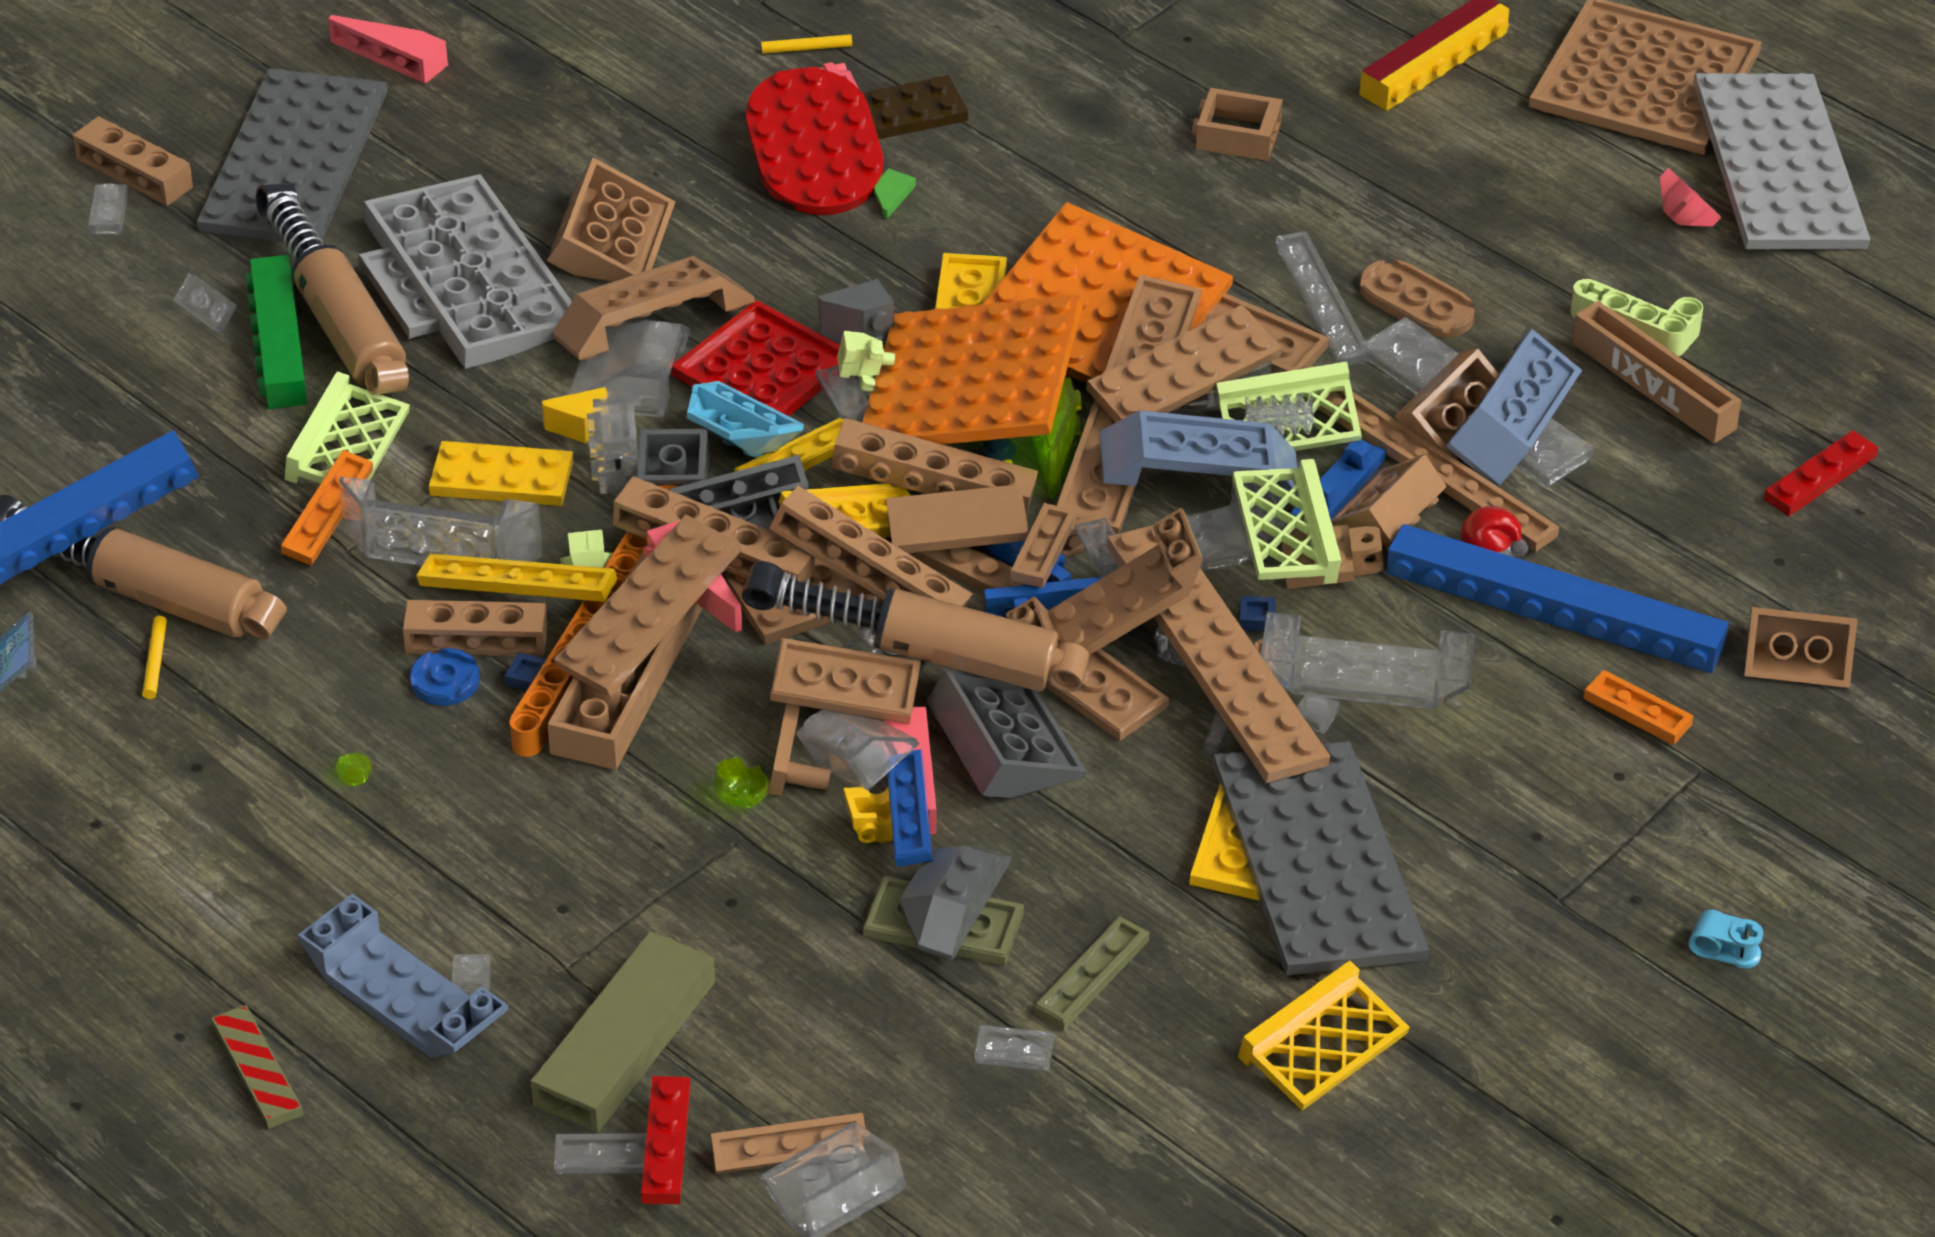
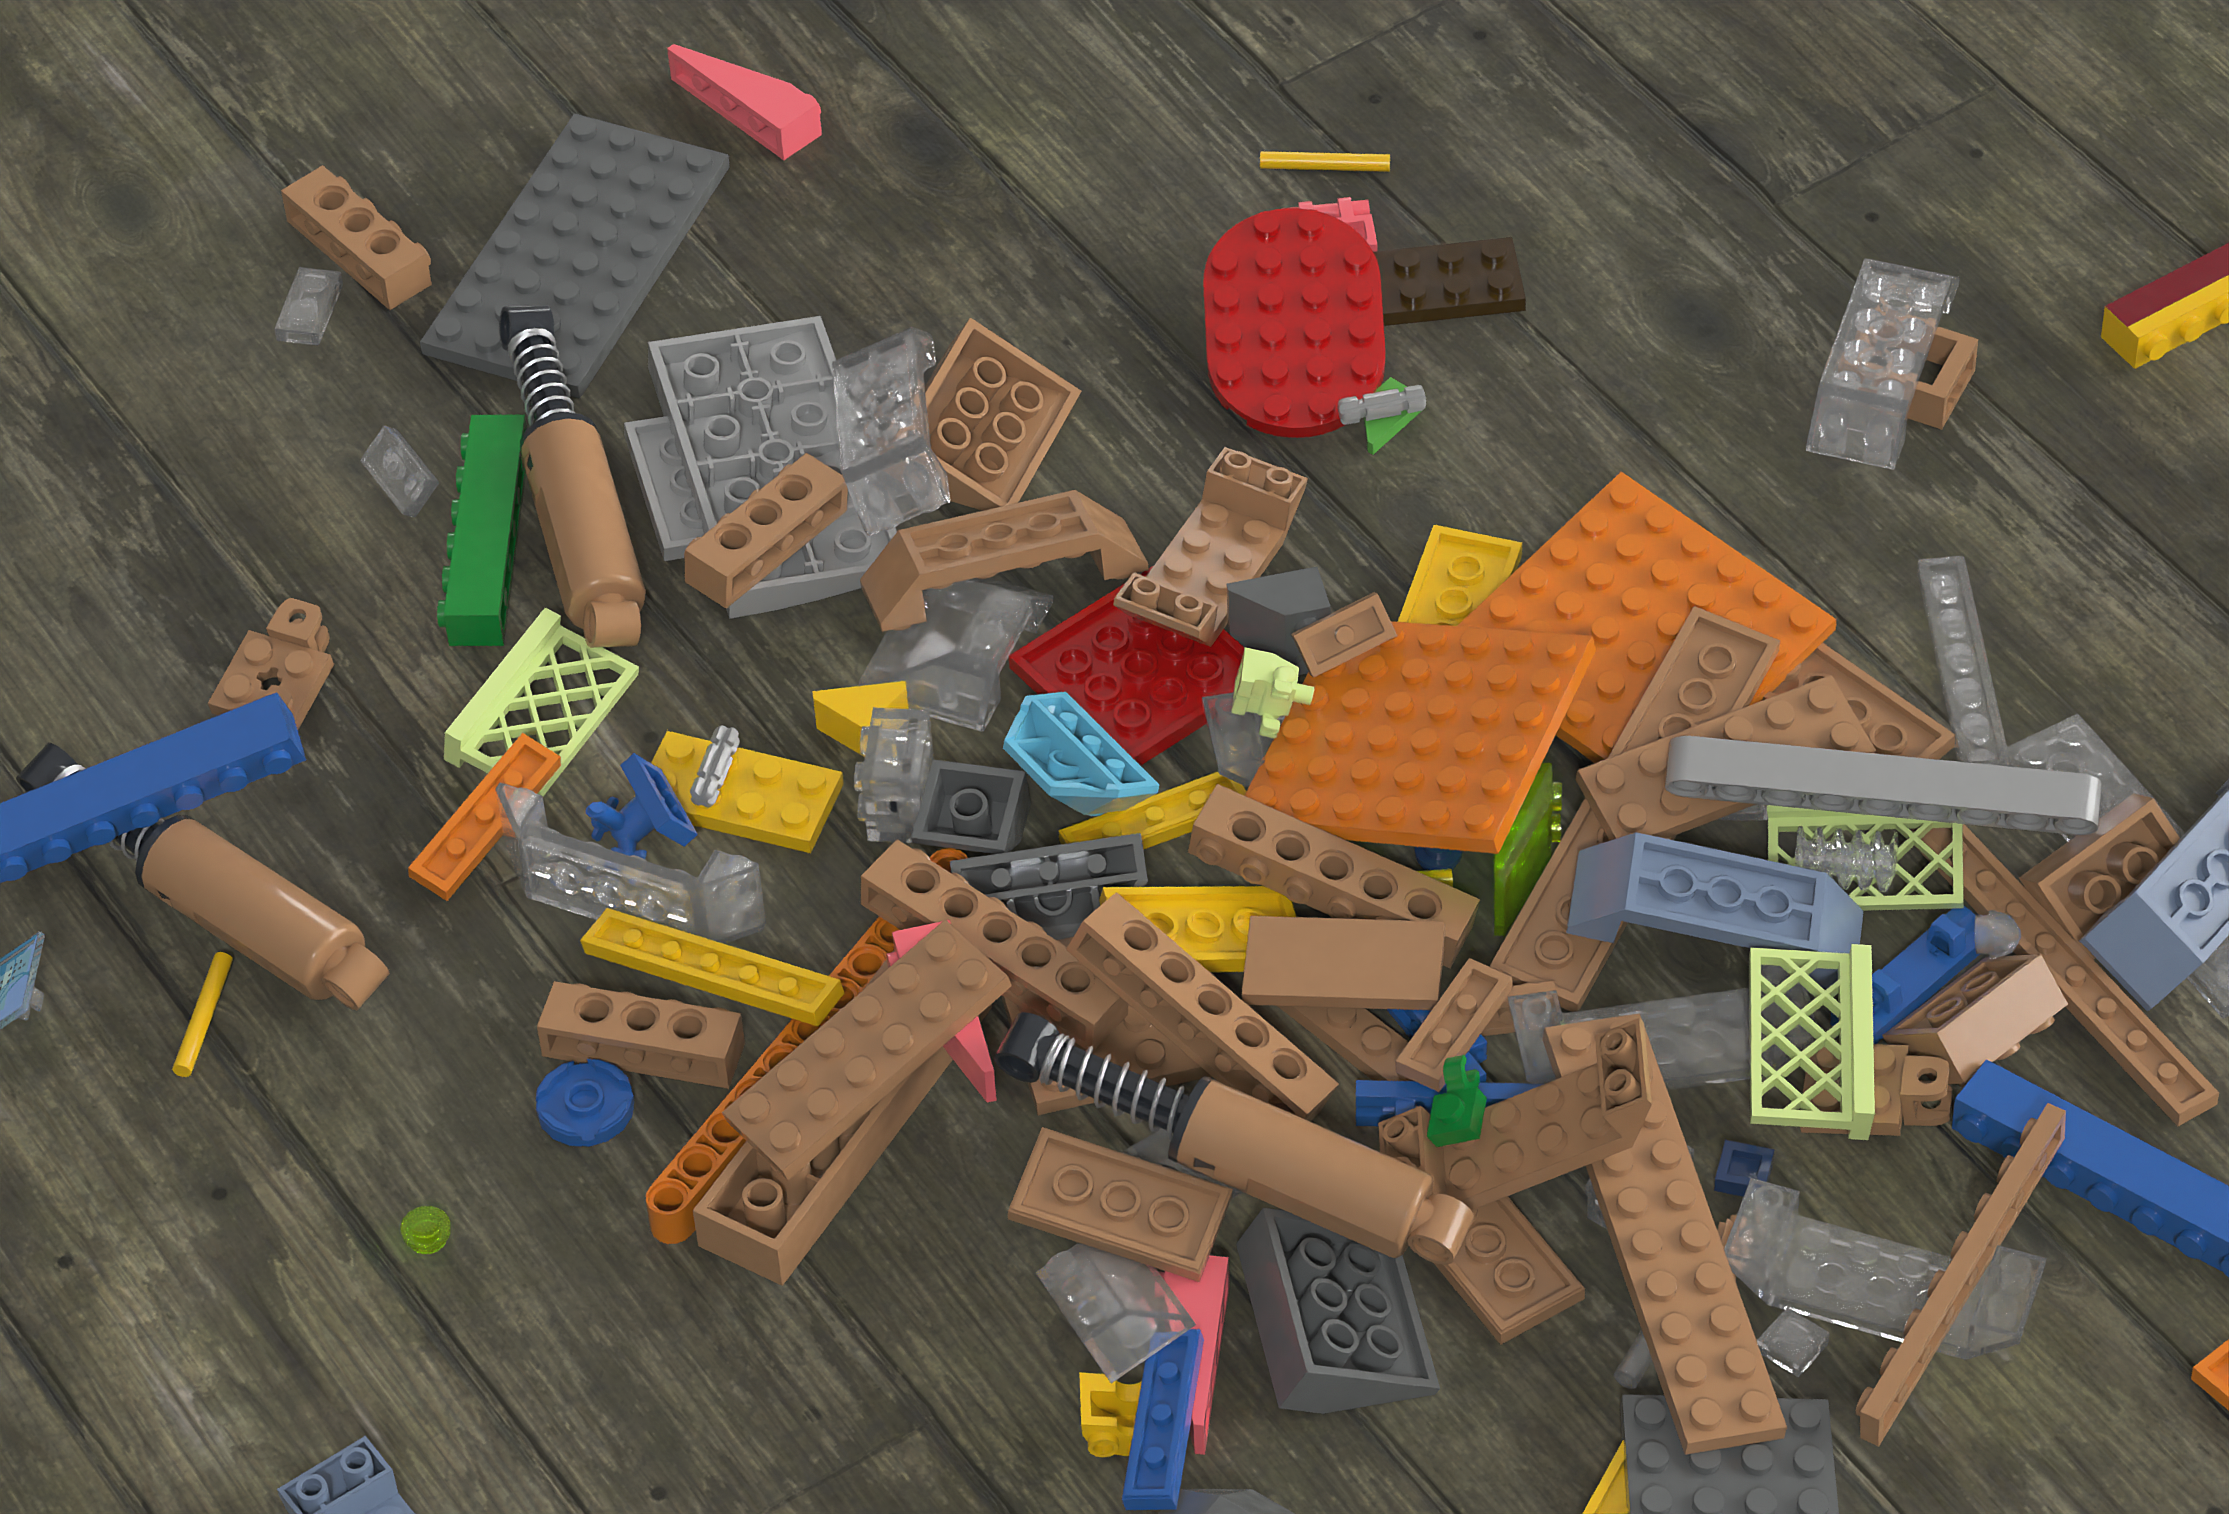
camera: 15 degrees right, 5 degrees up
dark blue plate [505,652,547,691] -> none
yellowish green piece [560,530,613,568] -> none
clear neon green hair [714,757,769,809] -> none
medium nougat piece [768,703,831,797] -> none
medium nougat tile [1360,260,1475,338] -> none
red piece [1458,506,1528,558] -> none
none -> medium nougat plate [208,598,334,730]
none -> blue piece [586,753,698,870]
none -> medium nougat brick [684,453,848,608]
none -> light grey axle [690,725,740,807]
none -> clear slope [832,327,950,537]
none -> medium nougat slope [1114,447,1308,647]
none -> medium nougat plate [1291,592,1397,678]
none -> light grey axle [1337,385,1426,425]
none -> green plate [1427,1055,1487,1147]
none -> light grey beam [1665,736,2102,835]
none -> clear slope [1806,258,1960,470]
none -> medium nougat plate [1856,1103,2066,1447]
none -> clear plate [1975,910,2021,959]

